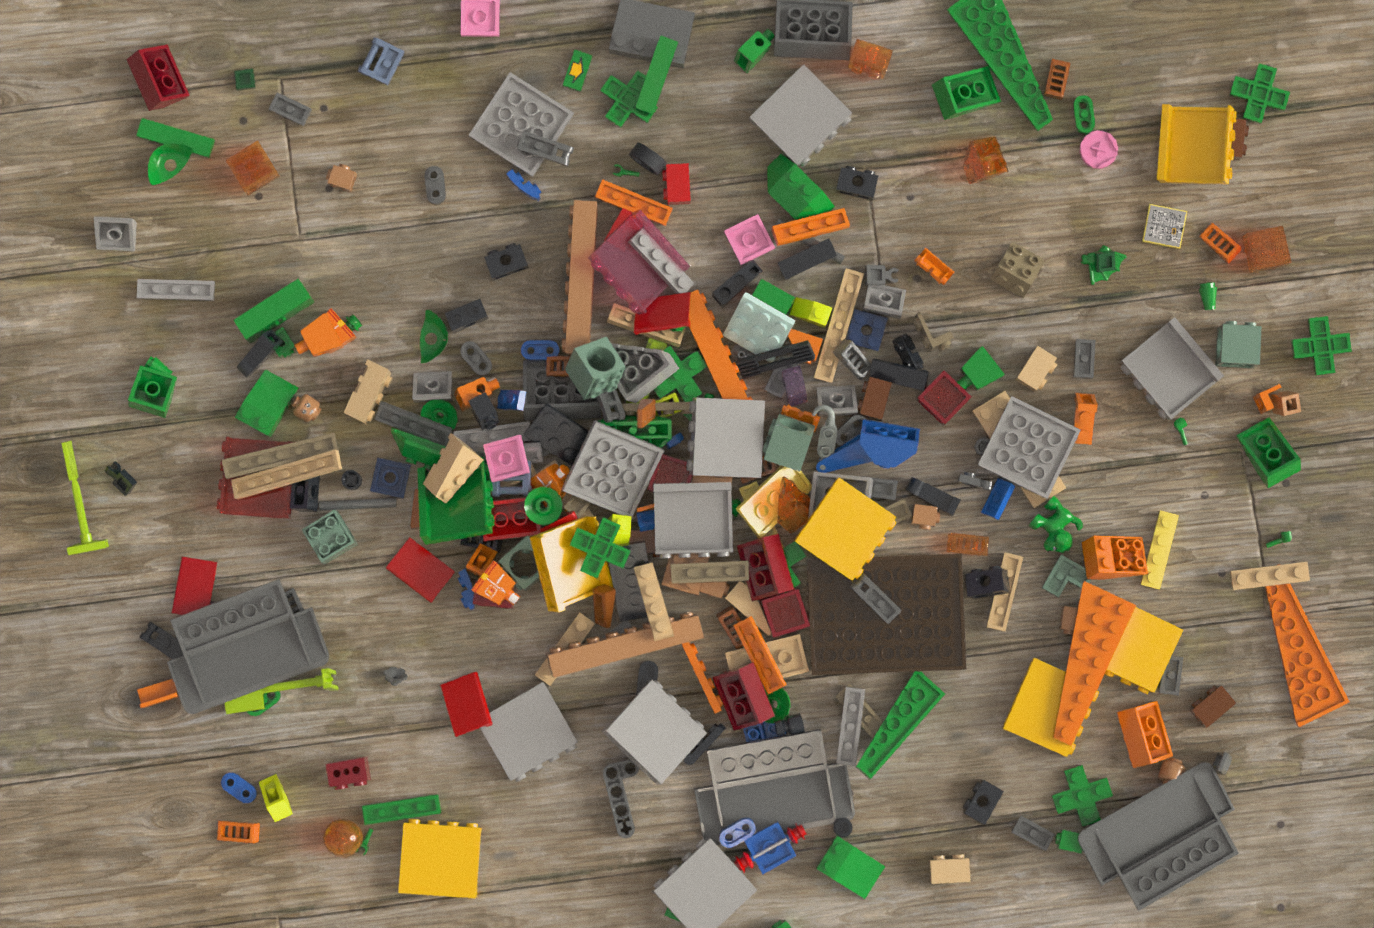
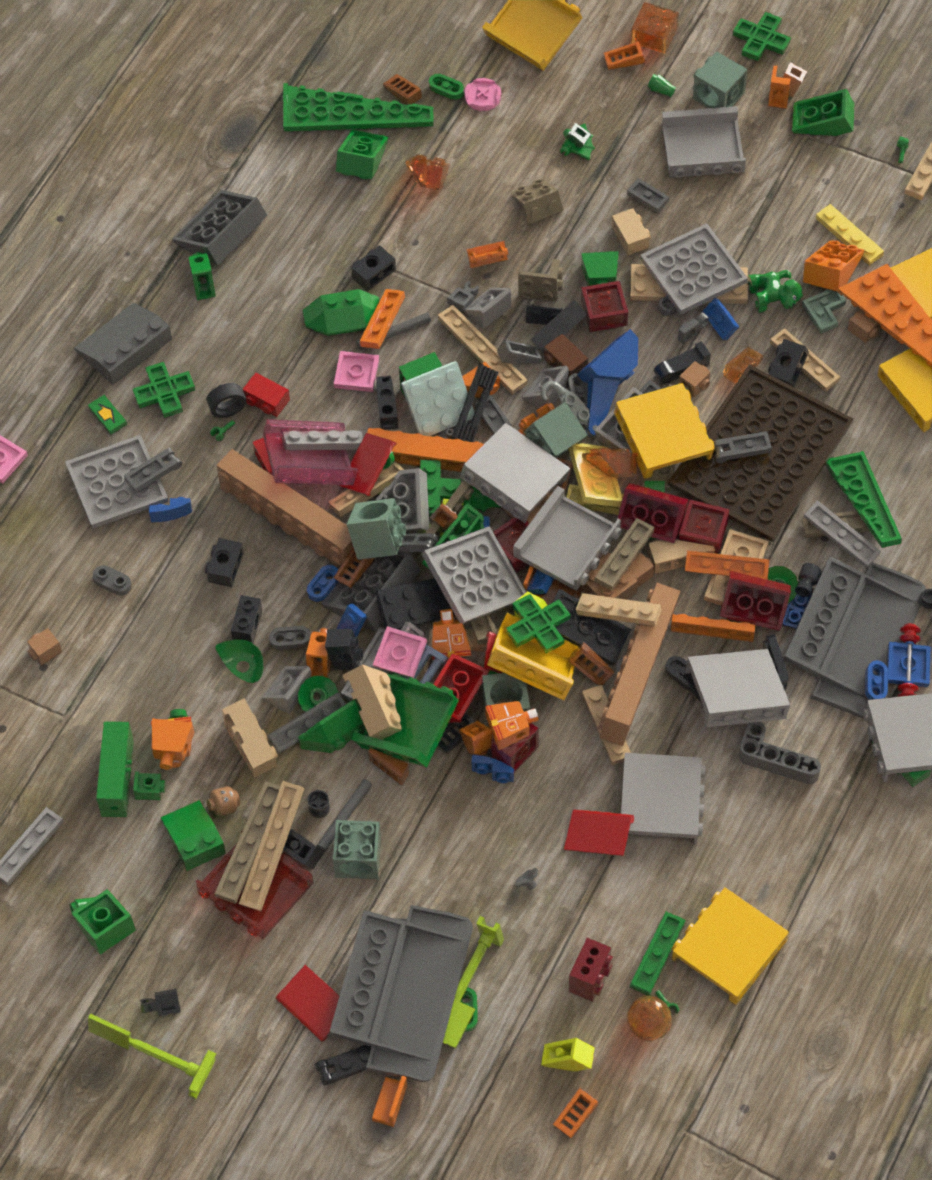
camera: 55 degrees left, 25 degrees down
blue plate [221,773,257,803] -> none
black leg [236,329,283,378] -> none
dark blue piece [370,458,411,499] -> none
red piece [386,537,455,603] -> none
green dish [524,486,563,525] -> none
orange plate [595,179,673,227] -> none
green tile [635,35,679,114] -> none
dark orange slope [716,605,743,650] -> none
light grey panel [749,64,852,167] -> none
black tile [778,238,837,280] -> none
clear purple slope [782,365,808,407] -> none
neon yellow slope [789,297,832,328] -> none
dark blue piece [846,309,888,351] -> none
clear orange brick [848,39,893,80] -> none
orange bracket [1073,393,1098,445] -> none
light grey tile [1142,204,1187,249] -> none
green hand [1174,418,1188,445] -> none

